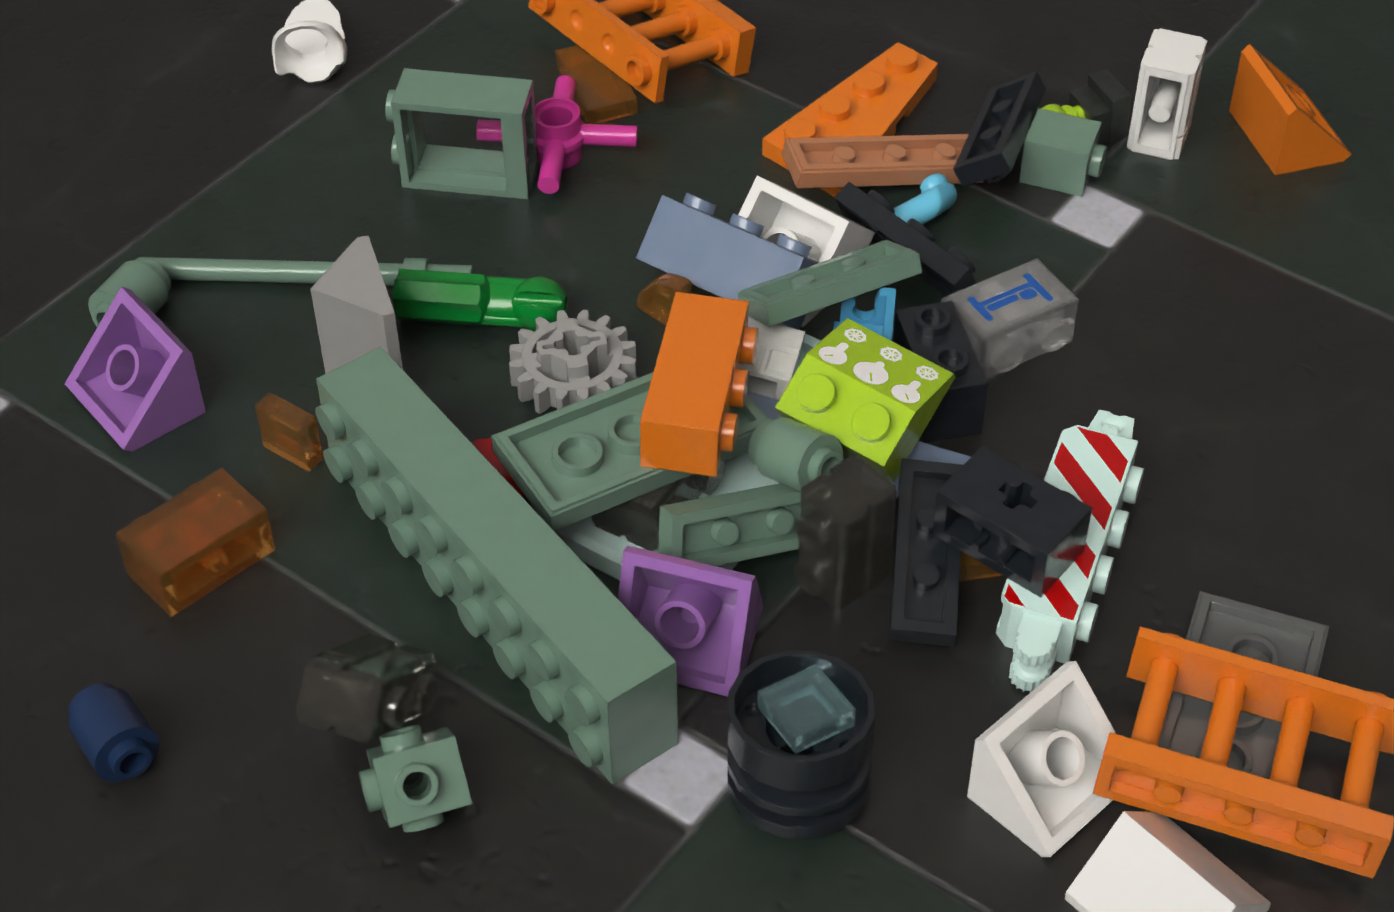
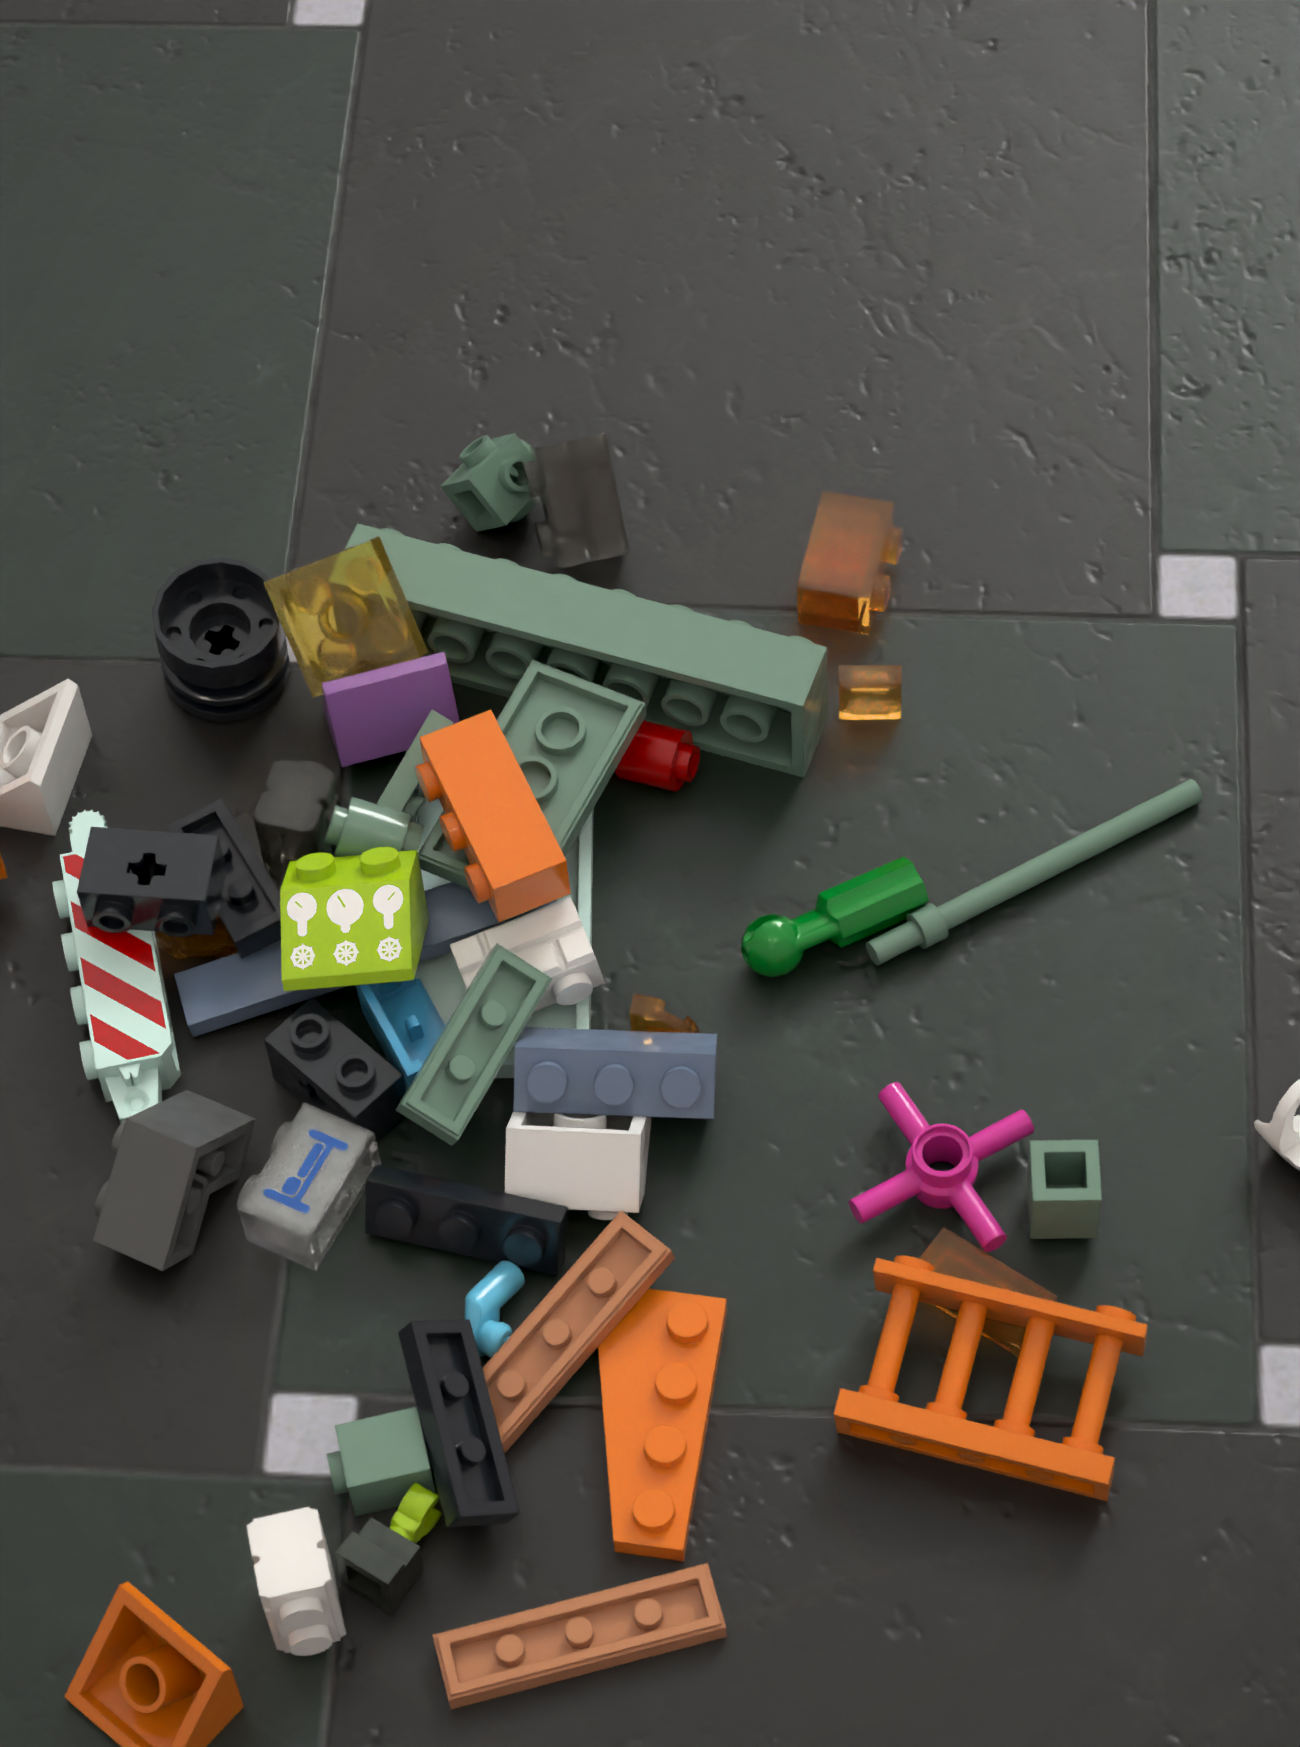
camera: 150 degrees right, 10 degrees up
medium lavender slope [64,287,206,452] -> none
dark blue brick [68,683,160,782] -> none
sand green brick [88,257,171,327] -> none
light grey slope [310,235,403,374] -> none
sand green window [385,68,539,200] -> none
light grey gear [509,310,637,414] -> none
clear light blue tile [757,664,856,754] -> none
none -> dark grey brick [93,1090,256,1271]
none -> clear yellow plate [264,536,428,698]
none -> nougat tile [433,1563,727,1709]
none -> sand green brick [1027,1140,1102,1239]

